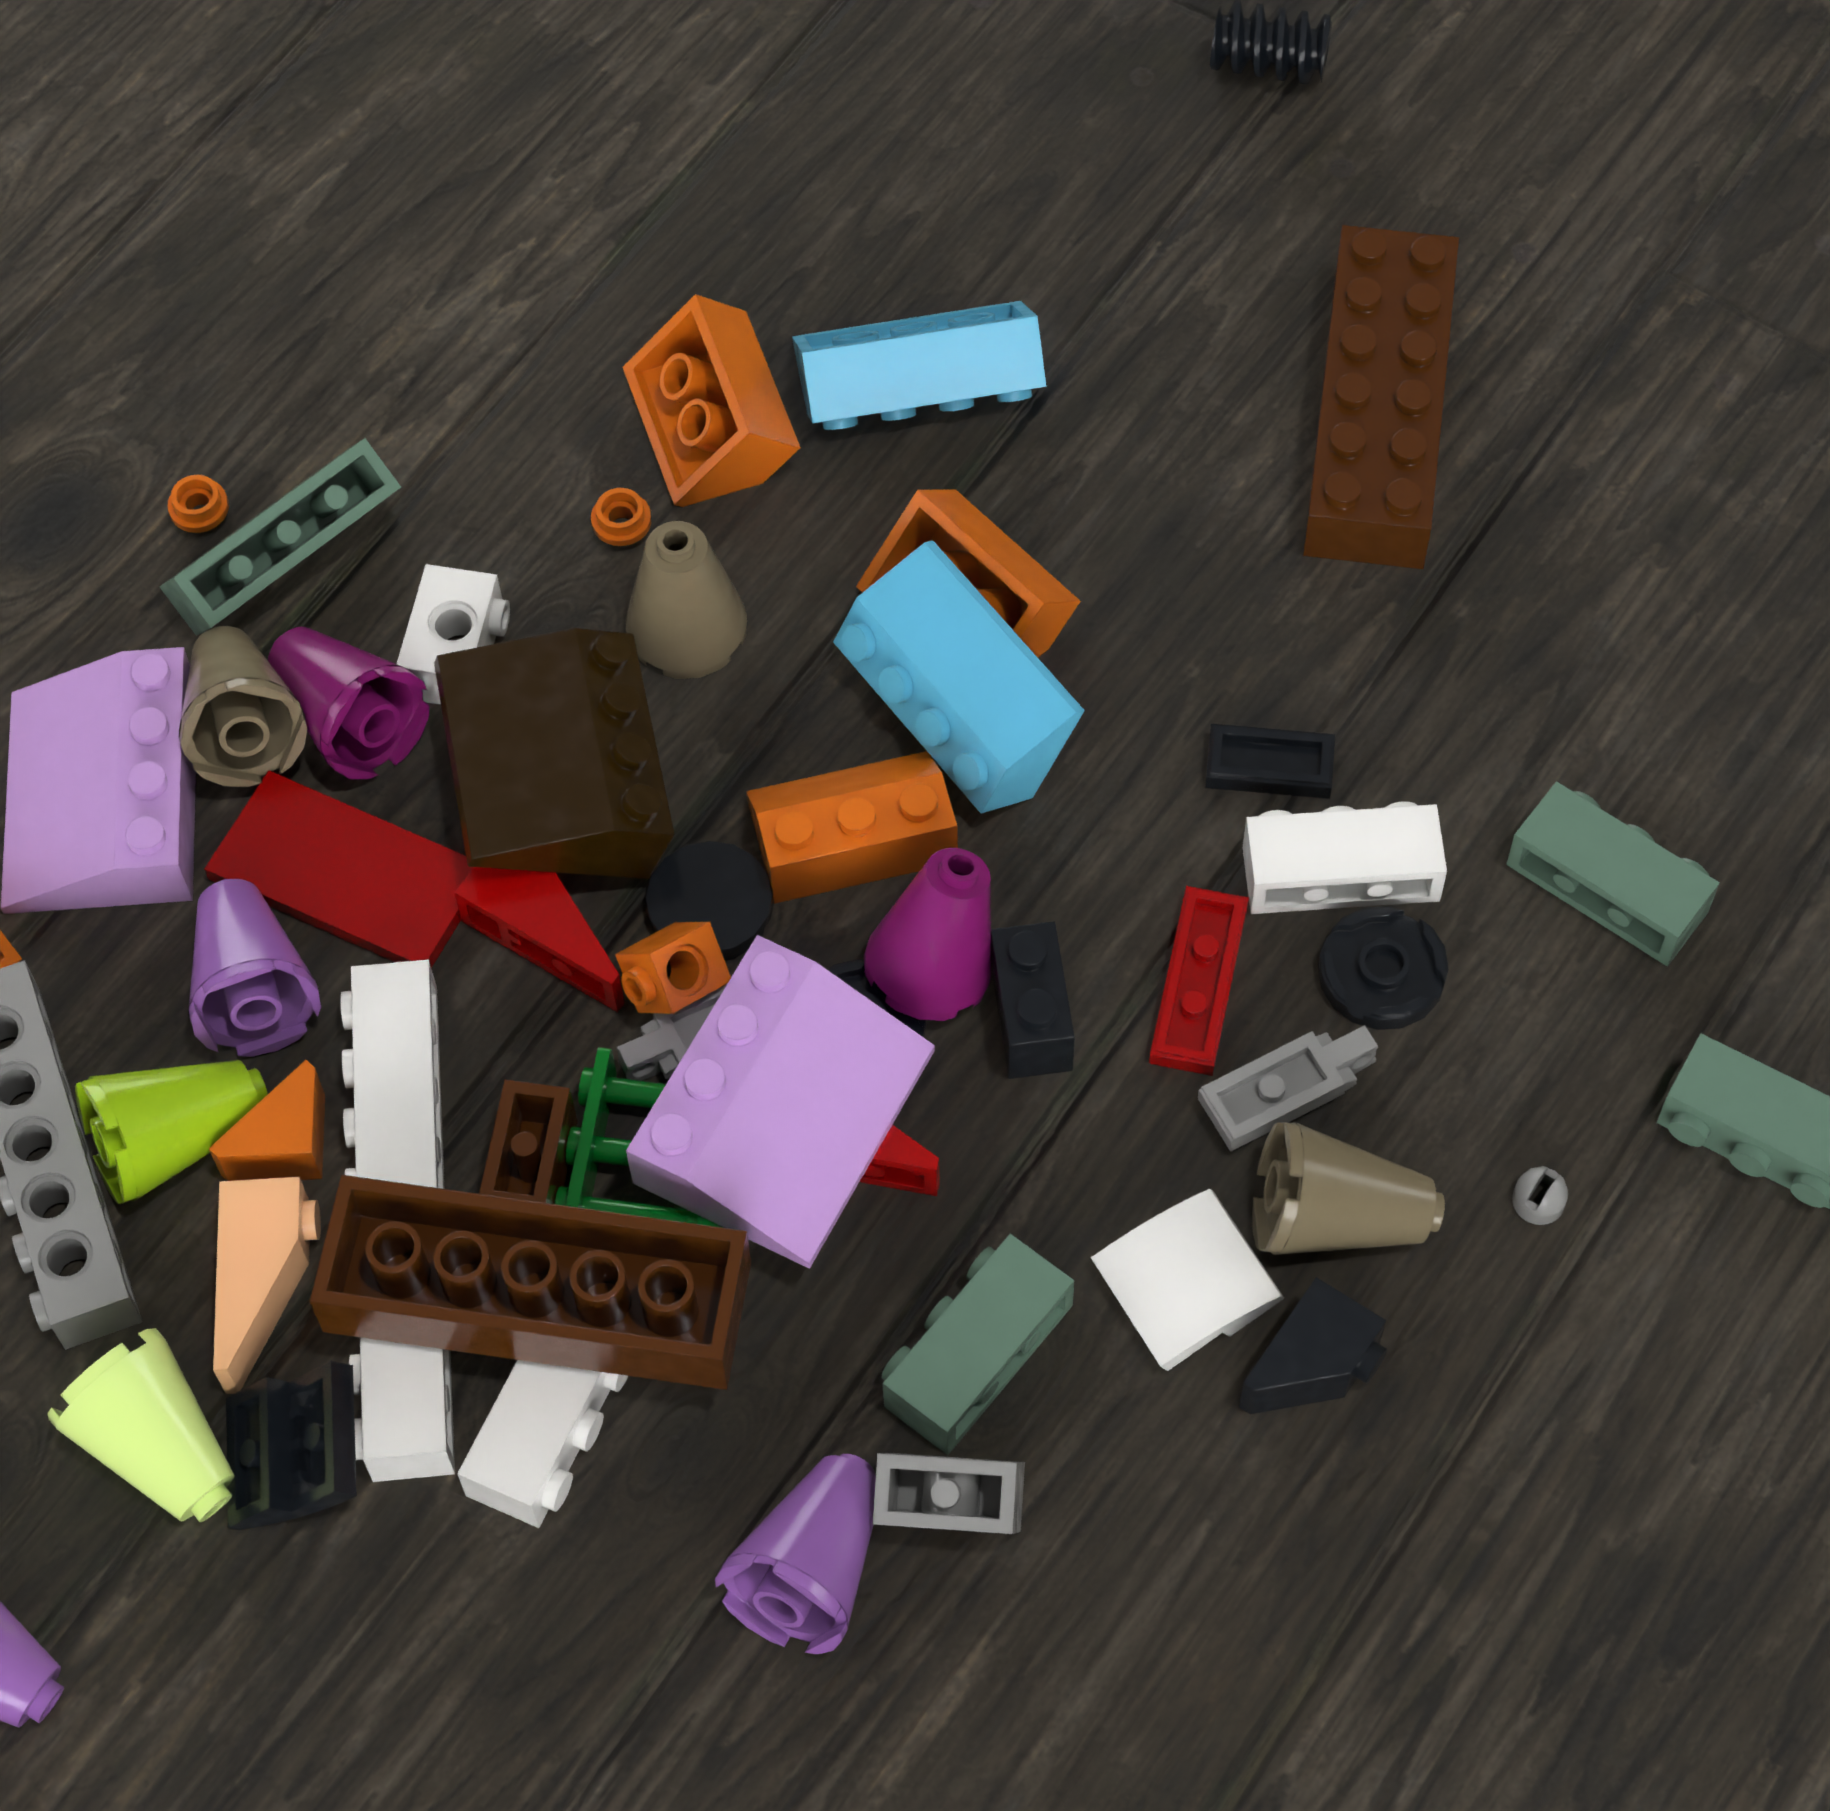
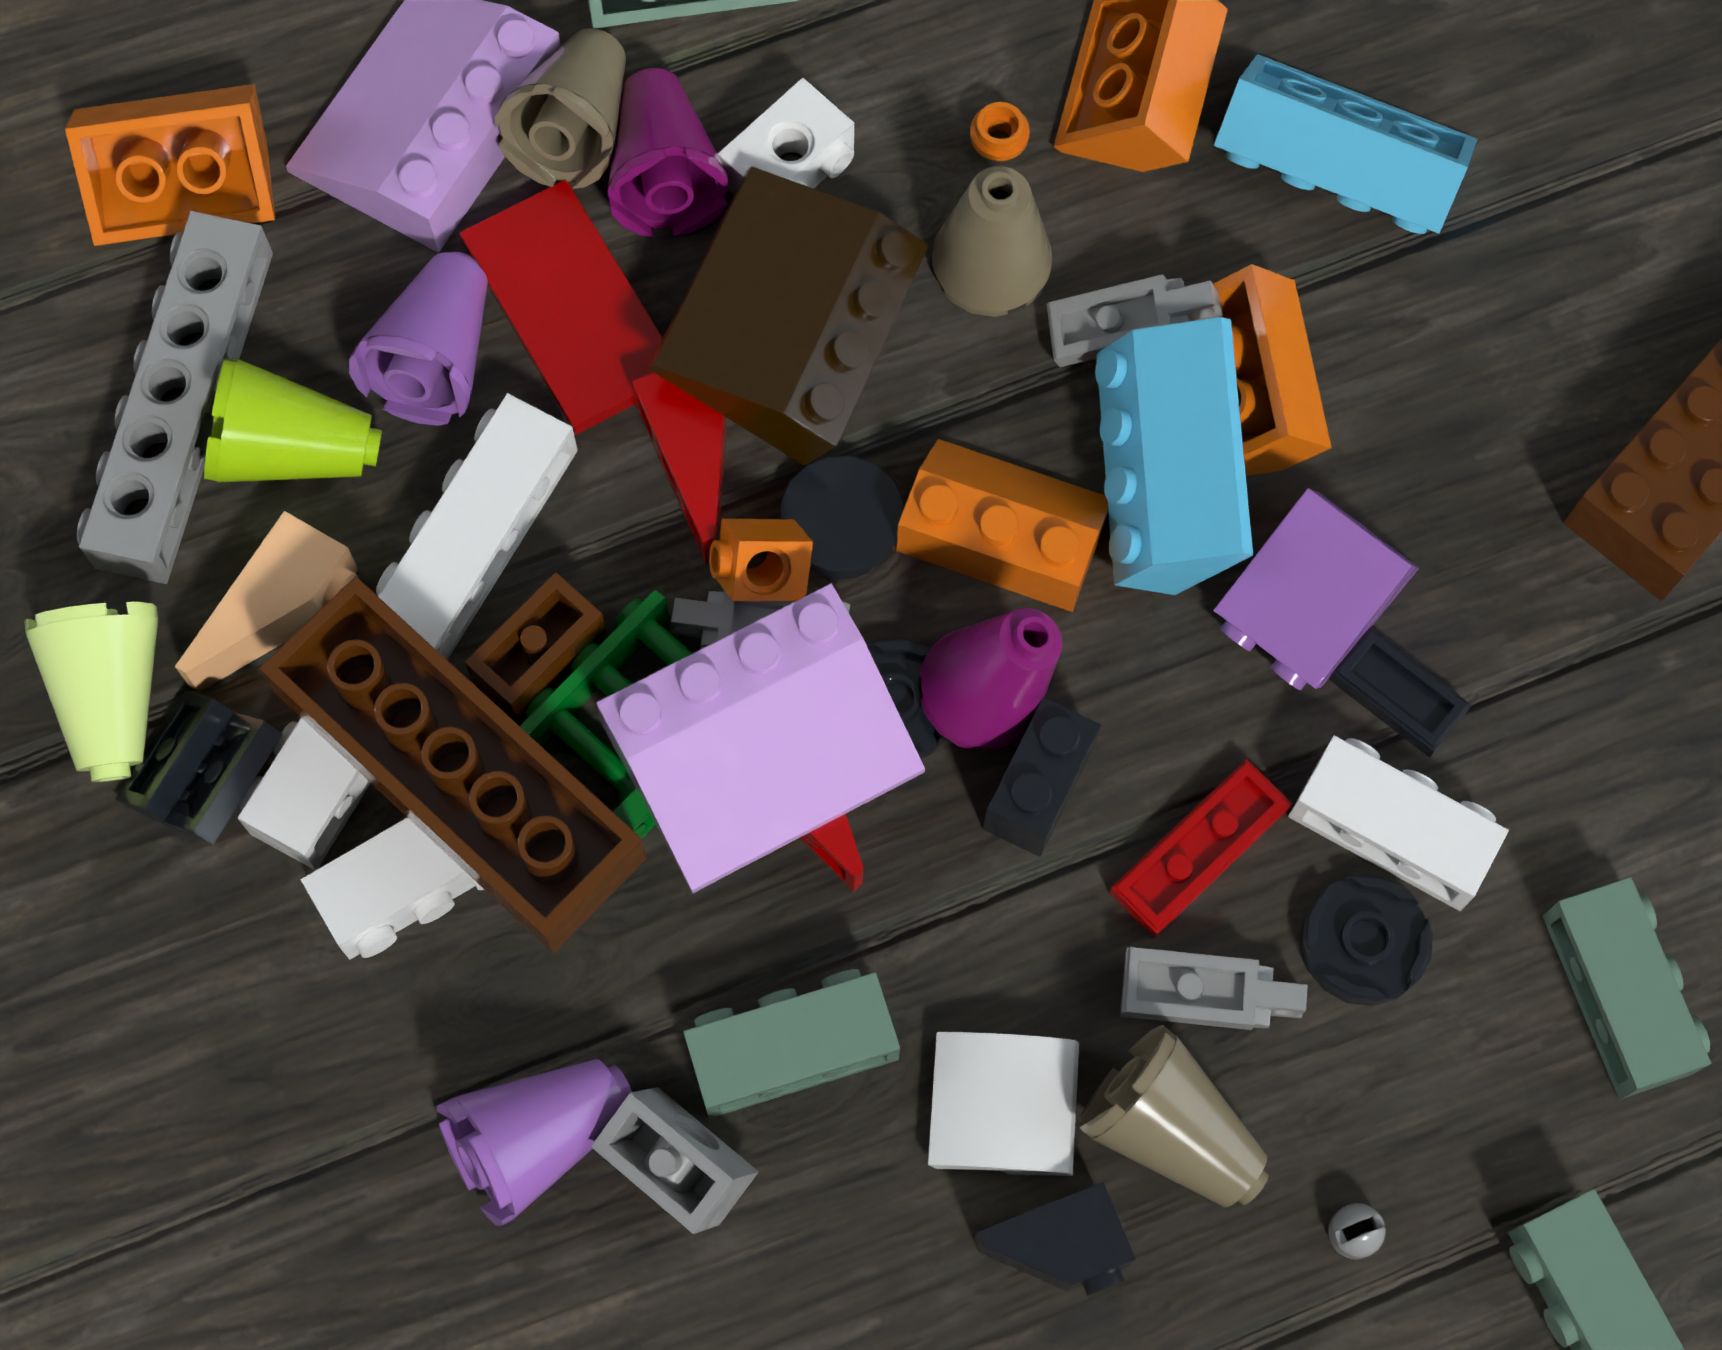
camera: 30 degrees right, 10 degrees up
orange slope [209,1060,325,1181] -> none
none -> light grey hinge [1046,274,1223,367]
none -> medium lavender slope [1214,488,1419,690]

